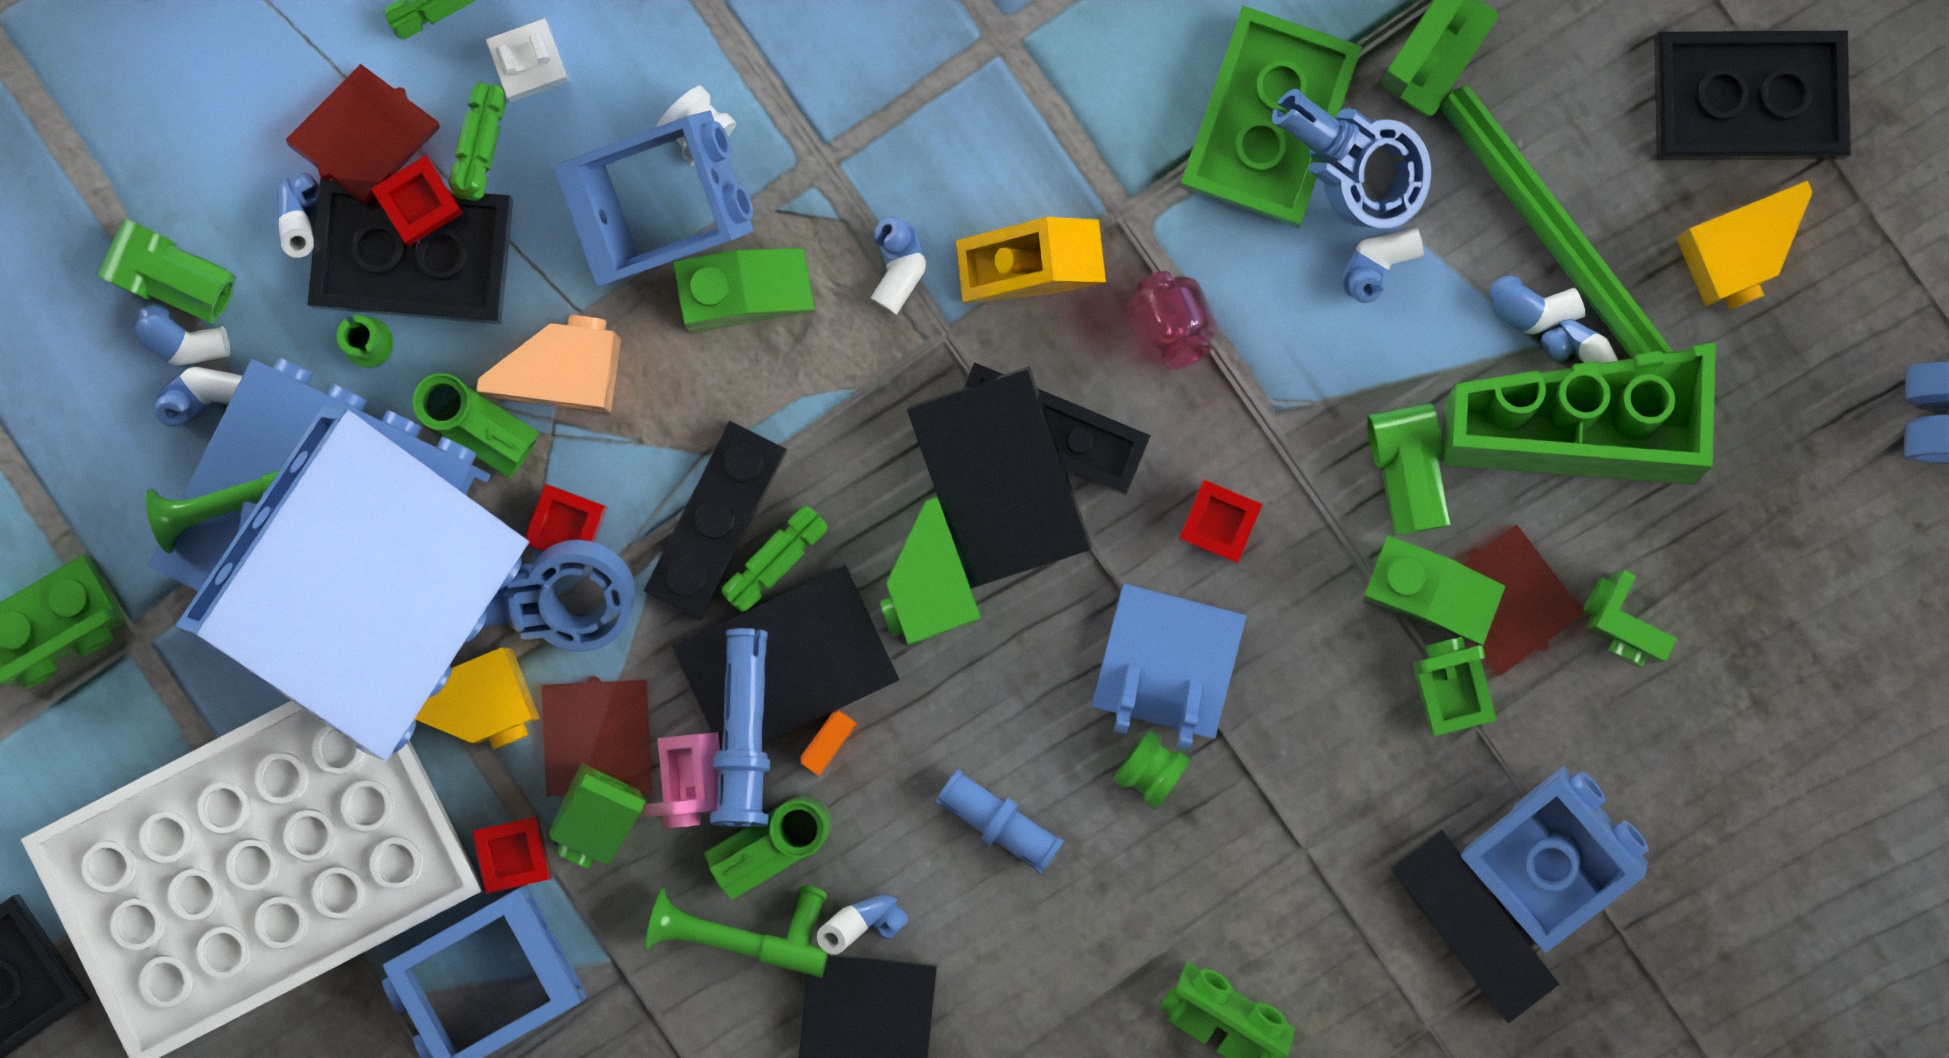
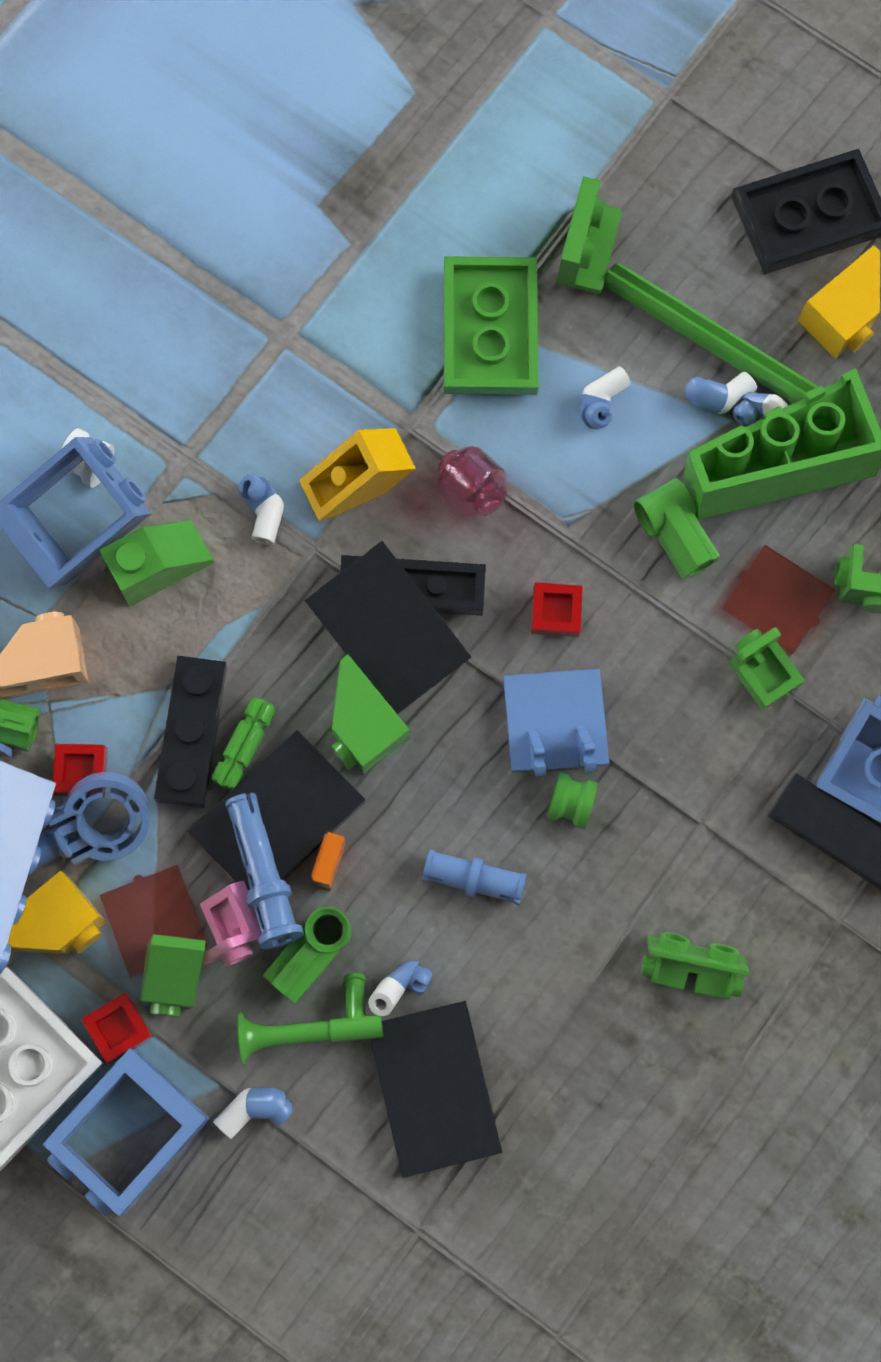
camera: 25 degrees left, 10 degrees down
medium blue pin [1271,88,1431,229] -> none
bright green slope [1363,535,1505,646] -> none
none -> arm [213,1087,292,1139]

